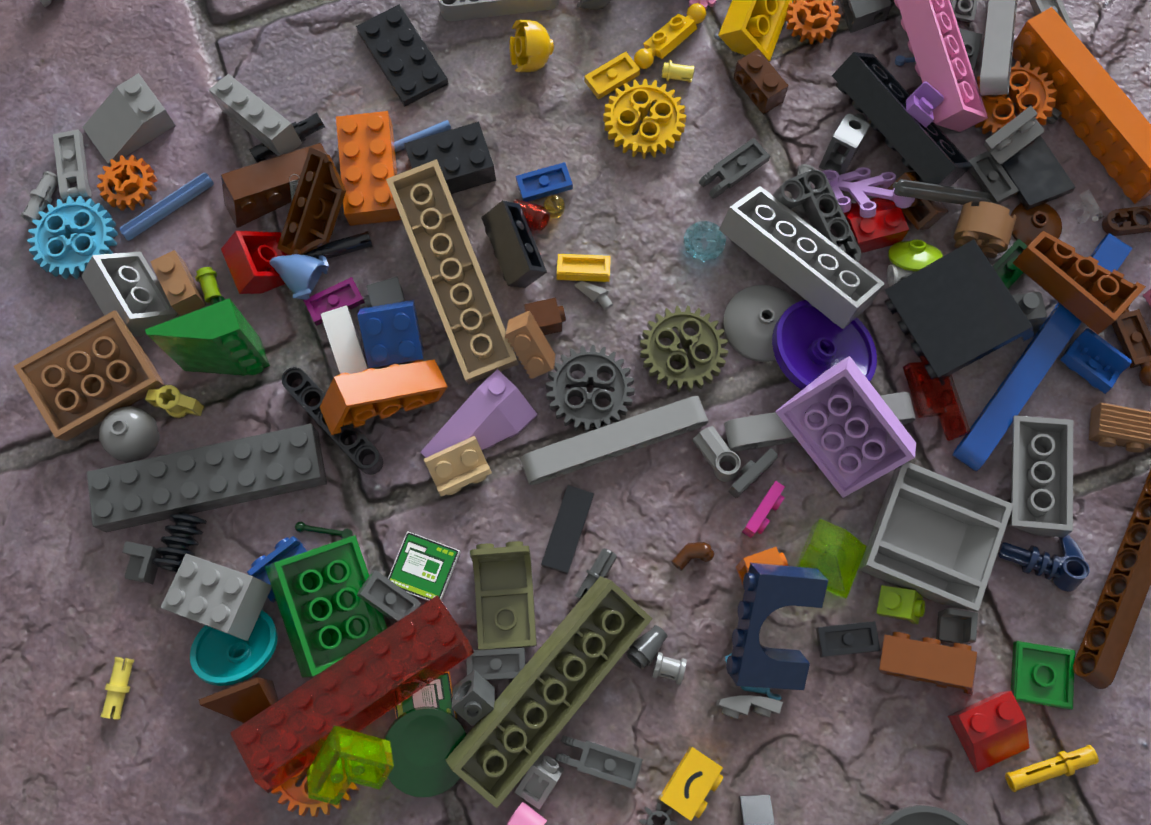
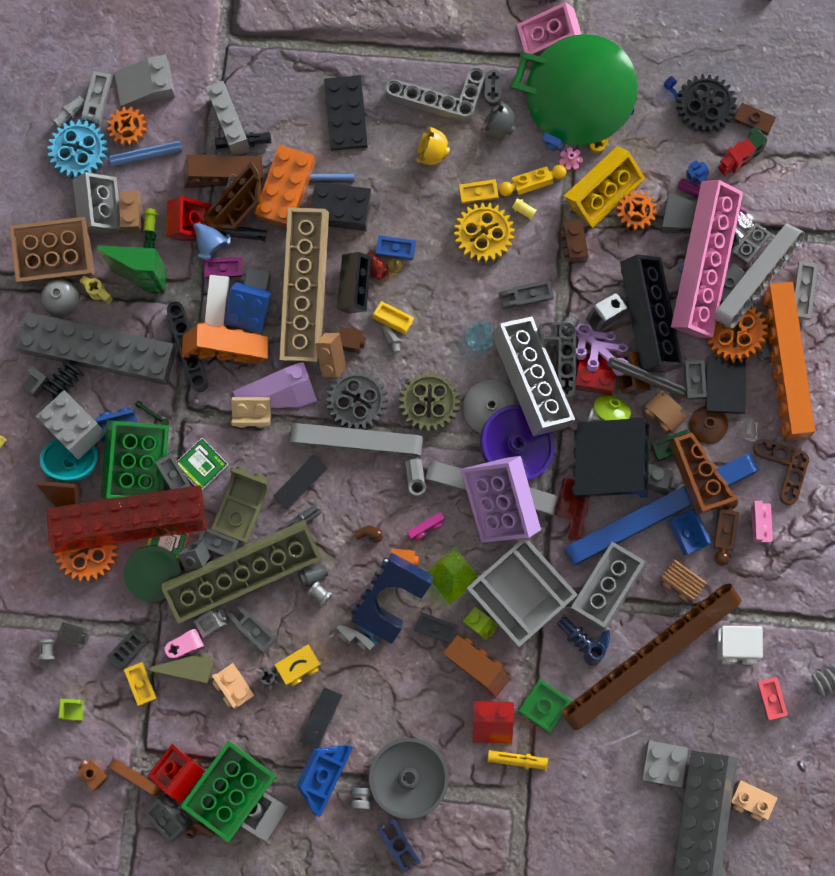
camera: 30 degrees right, 5 degrees up
clear neon green brick [307,725,394,805] -> none
dark grey plate [728,448,778,498] -> none
medium lavender bracket [906,81,944,128] -> none
dark grey panel [936,608,978,645] -> none
light grey bracket [984,106,1044,165] -> none

